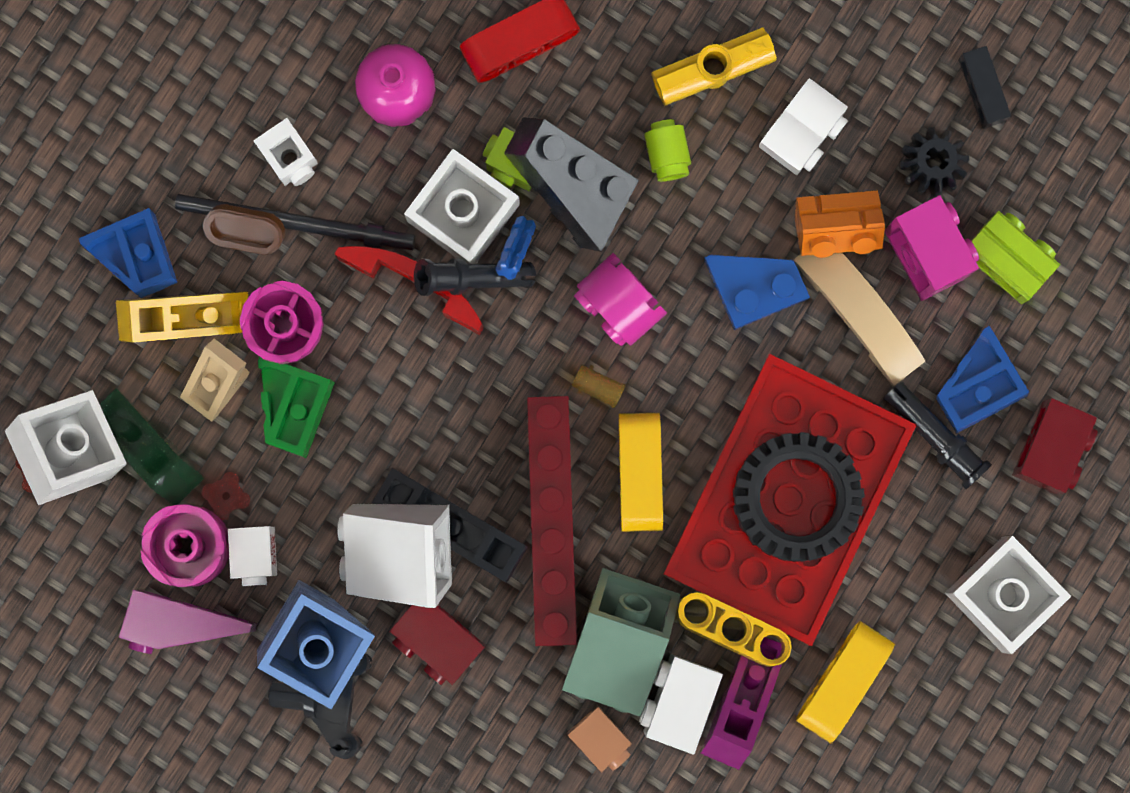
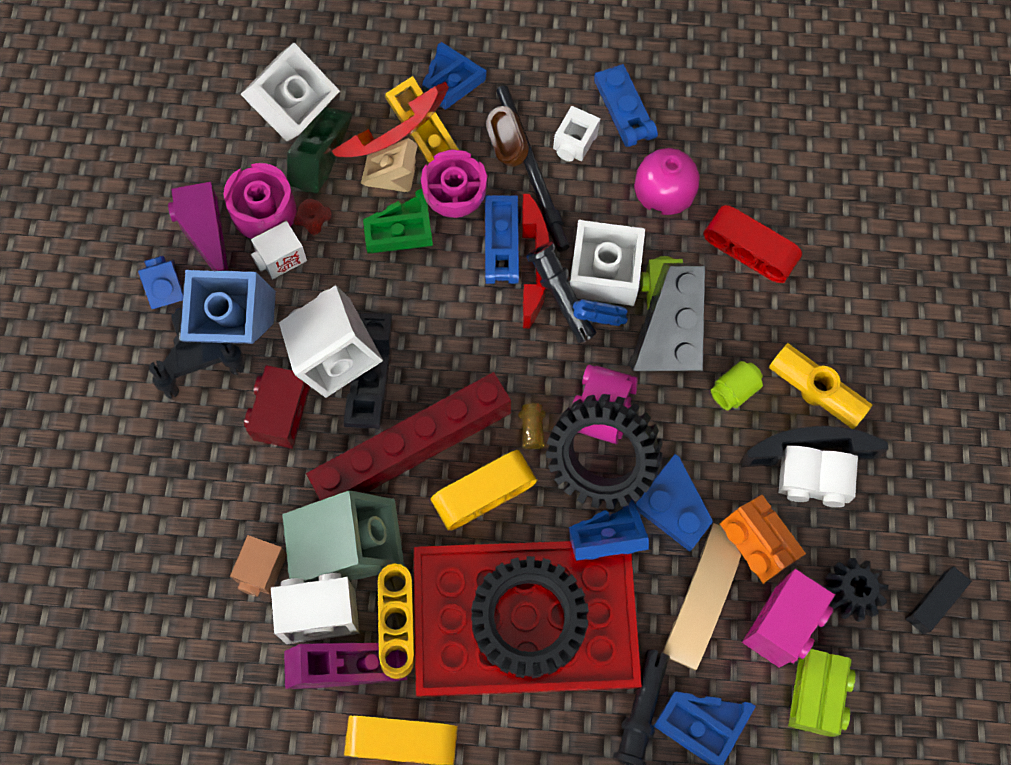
camera: 60 degrees right, 15 degrees down
none -> blue bracket [138,255,184,309]
none -> slope [332,82,449,157]
none -> blue plate [485,196,519,284]
none -> black tyre [546,394,663,509]
none -> blue wing [569,499,649,561]
none -> blue plate [594,64,658,147]
none -> black slope [740,426,889,468]

